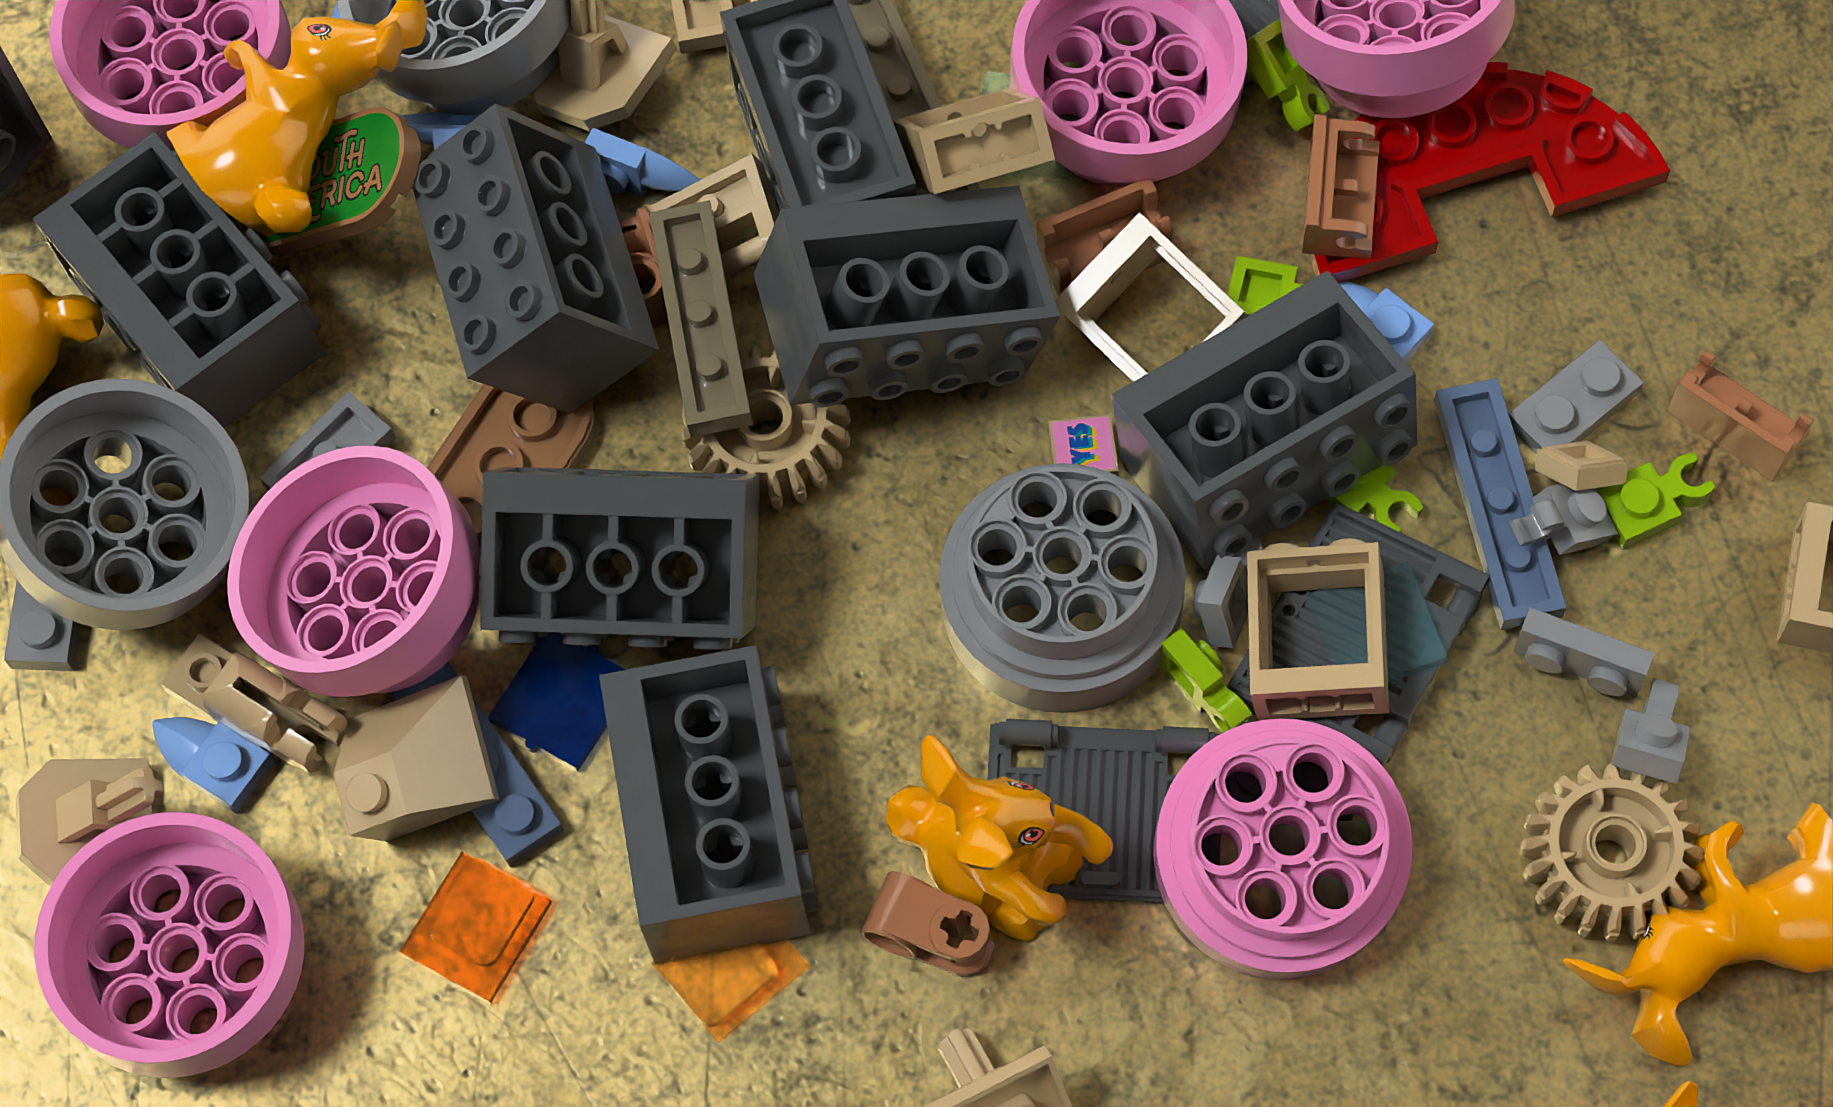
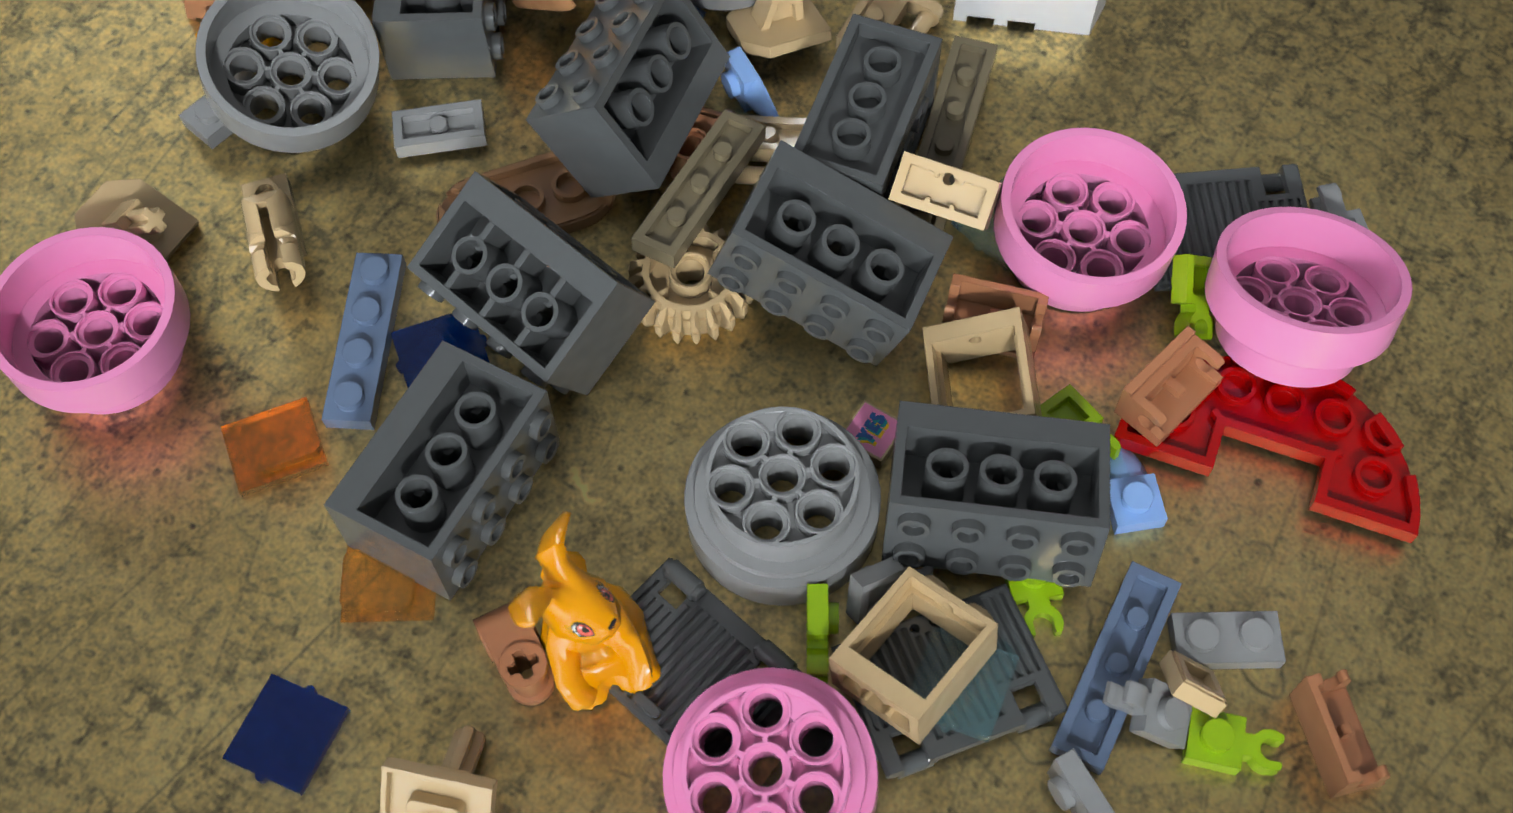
camera: 35 degrees right, 5 degrees down
light blue plate [152,717,275,814] -> none
bright pink wheel [227,446,480,697] -> none
tan slope [333,675,500,842] -> none

